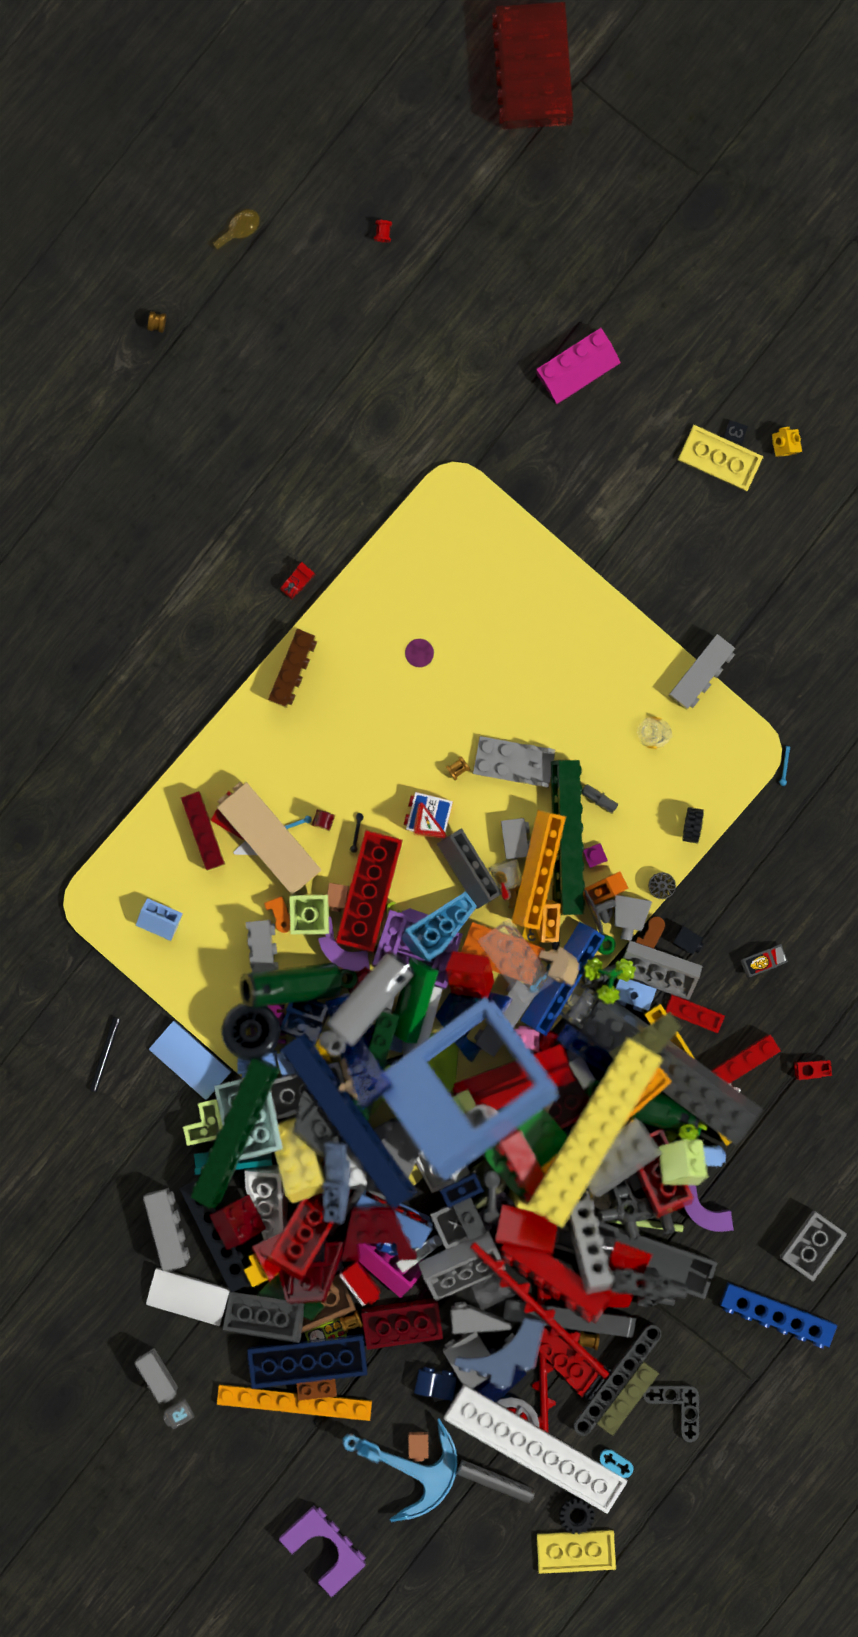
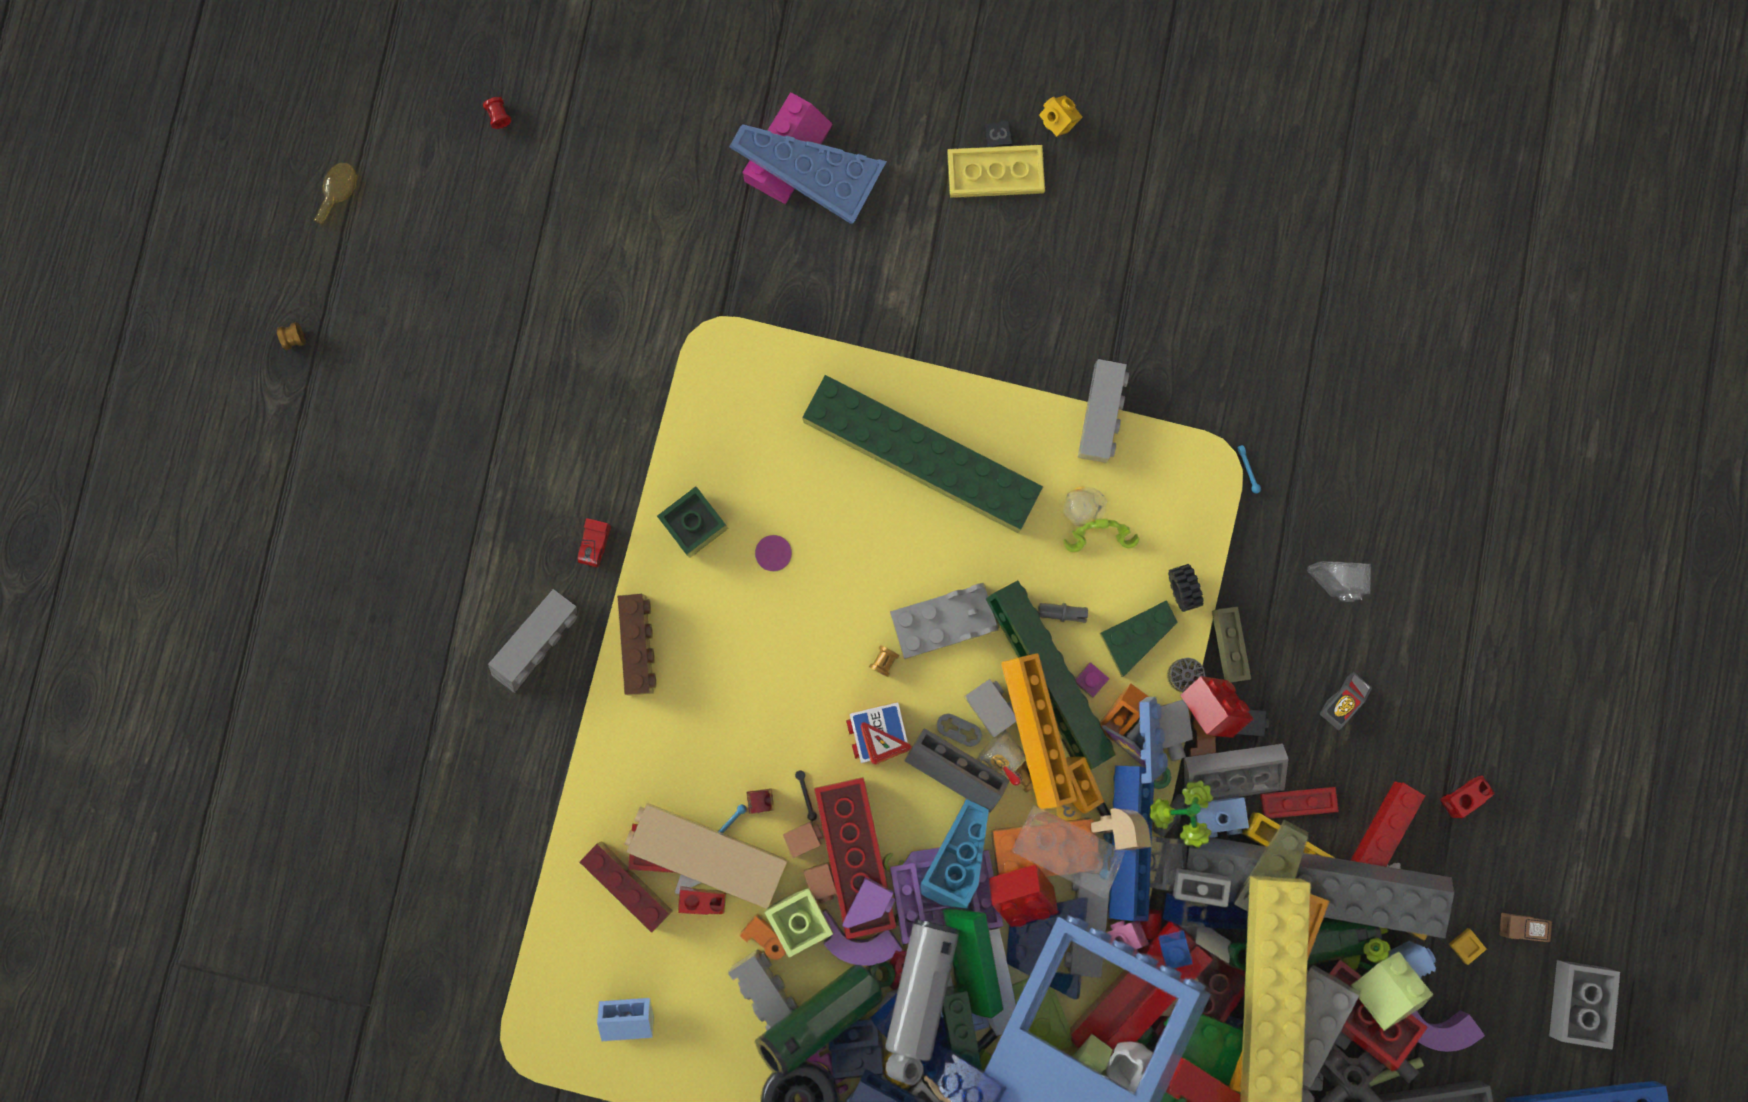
camera: 25 degrees left, 5 degrees down
none -> light grey wedge [488,589,577,693]
none -> dark green brick [657,486,729,558]
none -> red leg [678,886,726,915]
none -> medium blue wing [729,125,887,224]
none -> nougat brick [783,821,823,858]
none -> dark green brick [802,375,1043,533]
none -> medium lavender slope [842,877,895,928]
none -> dark grey beam [936,714,982,746]
none -> lime piece [1064,519,1139,552]
none -> dark green wing [1100,600,1178,677]
none -> medium blue wing [1139,697,1168,783]
none -> blue brick [1159,931,1193,968]
none -> light grey brick [1173,868,1231,907]
none -> red brick [1180,676,1253,738]
none -> olive plate [1212,607,1251,682]
none -> clear slope [1308,561,1371,602]
none -> yellow tile [1449,928,1487,965]
none -> medium nougat leg [1499,913,1552,942]

